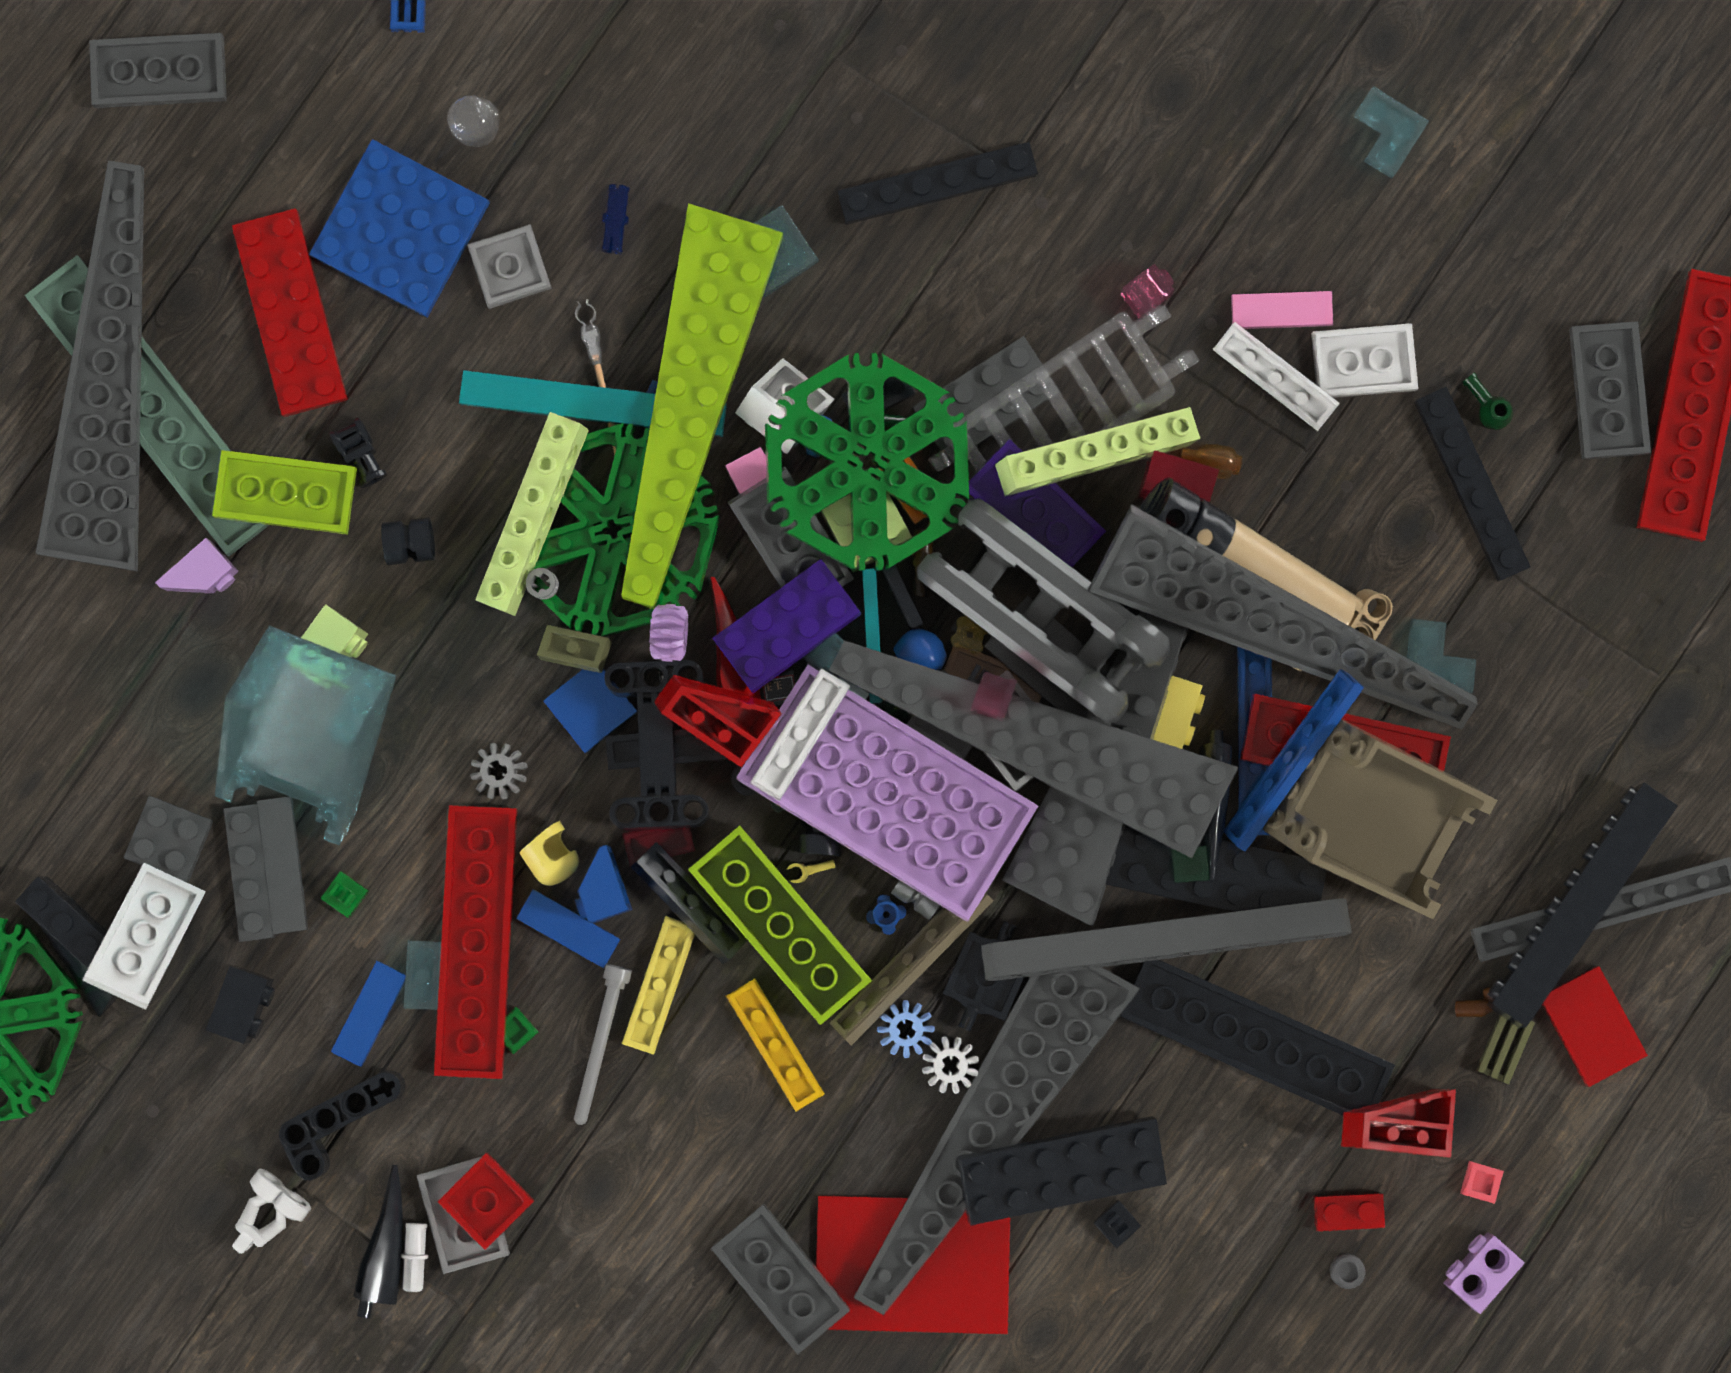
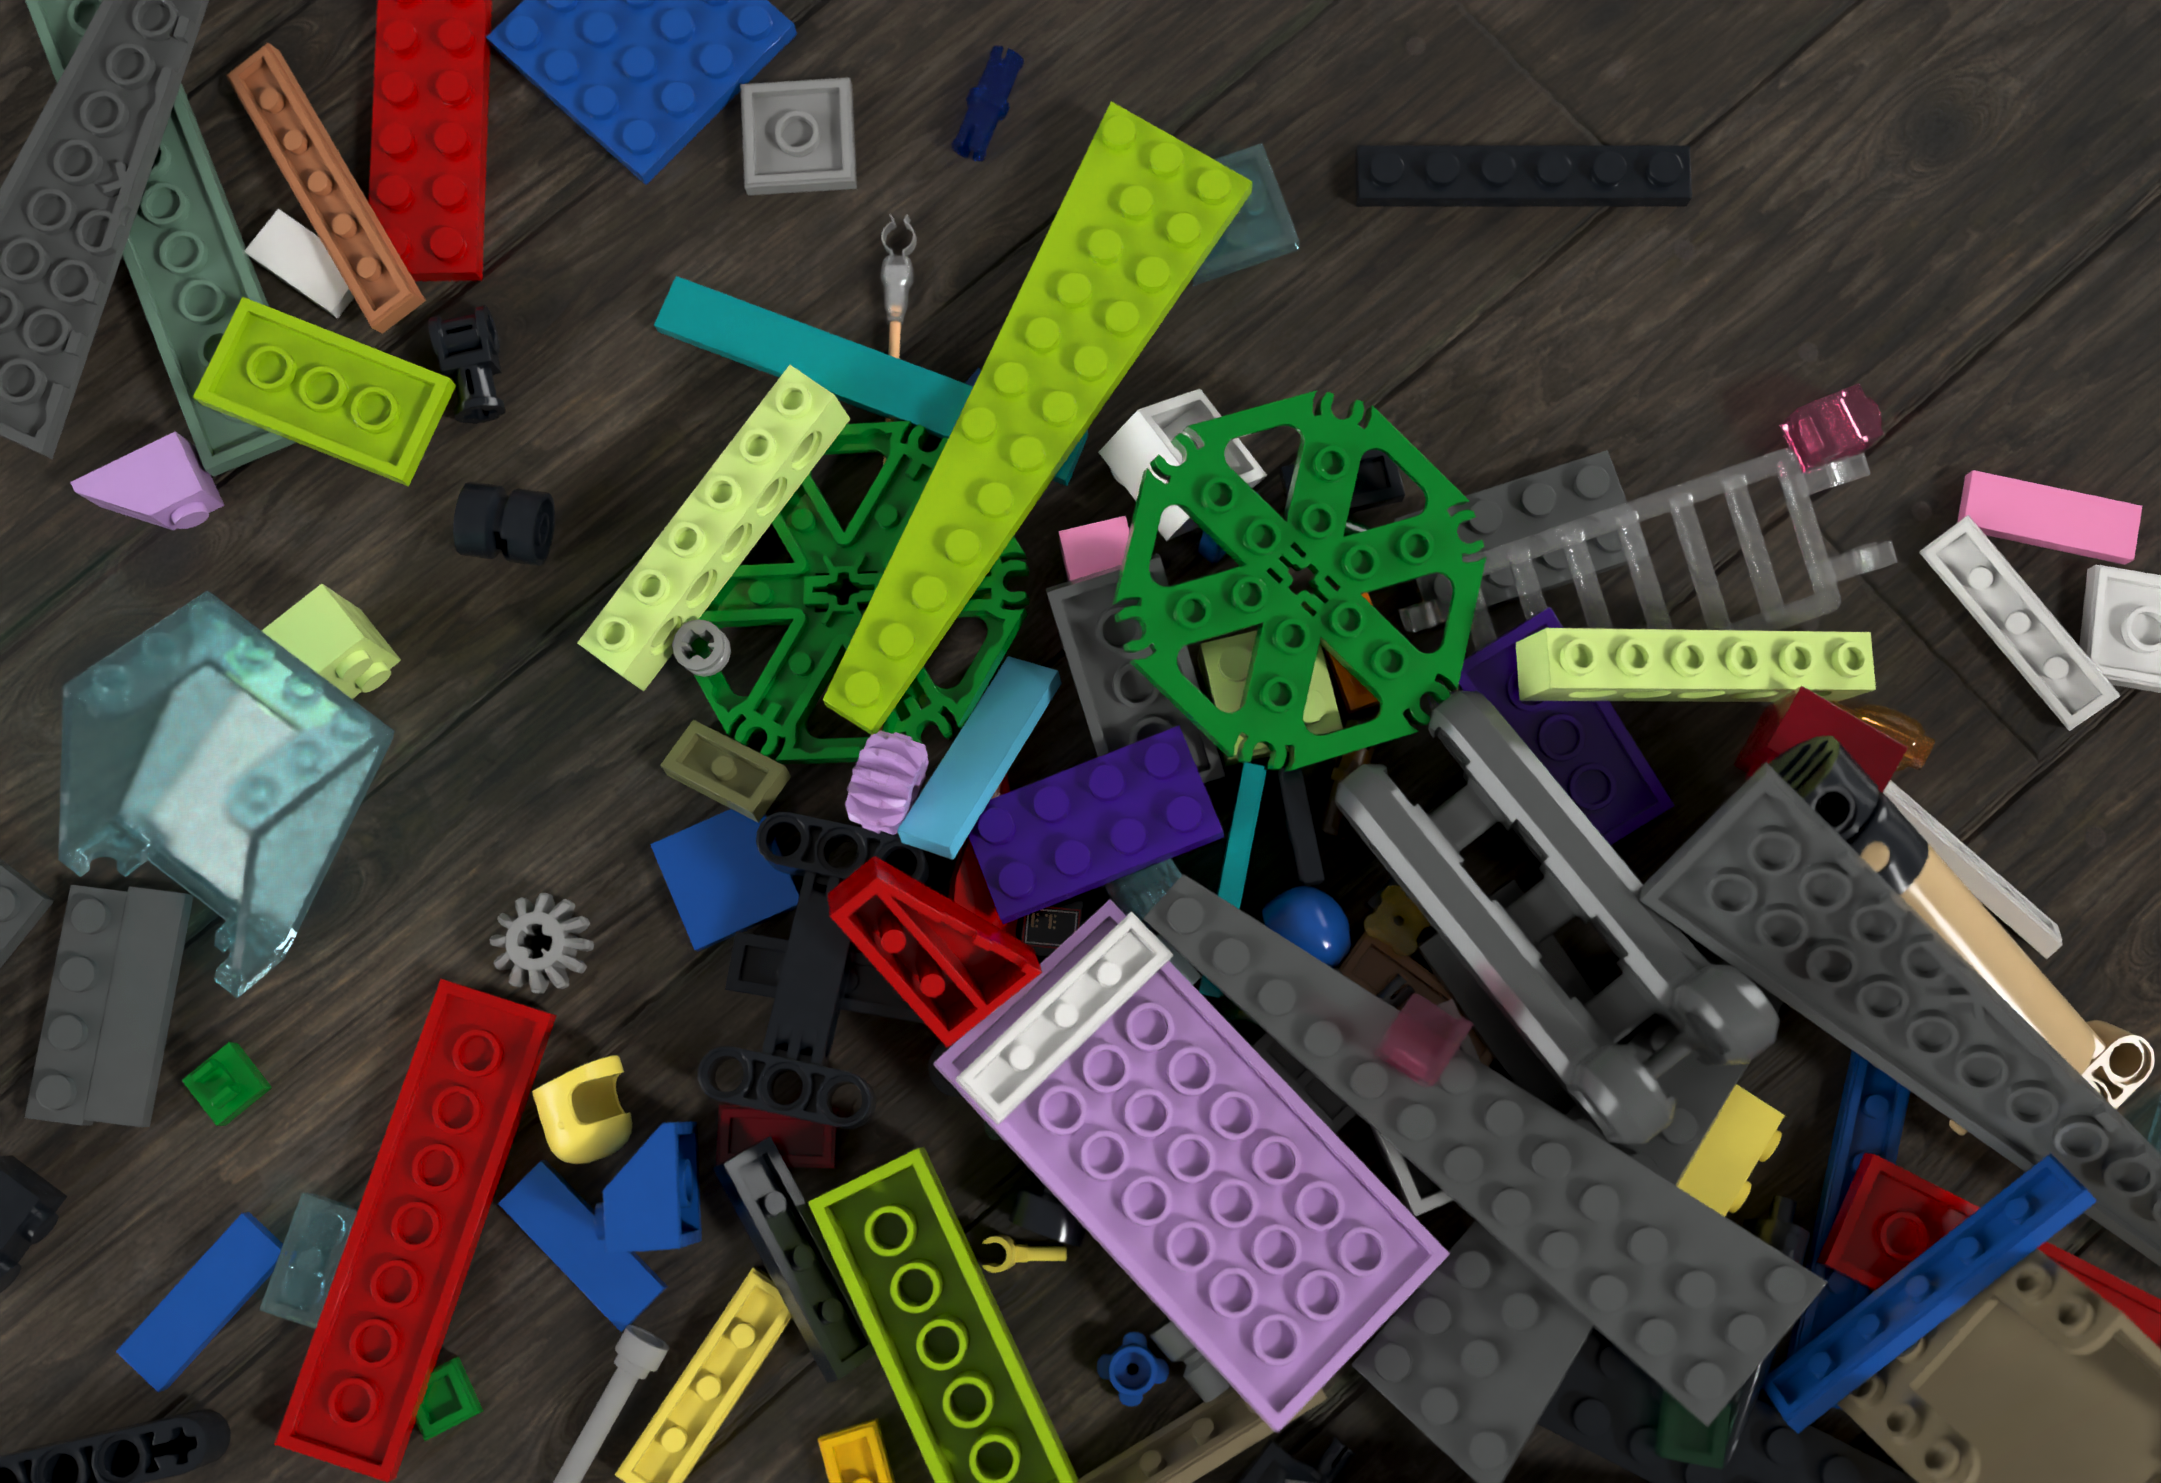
camera: 20 degrees right, 5 degrees down
none -> nougat tile [226,43,426,334]
none -> white tile [245,209,354,319]
none -> medium azure tile [897,656,1061,860]
none -> white tile [1883,780,2062,959]

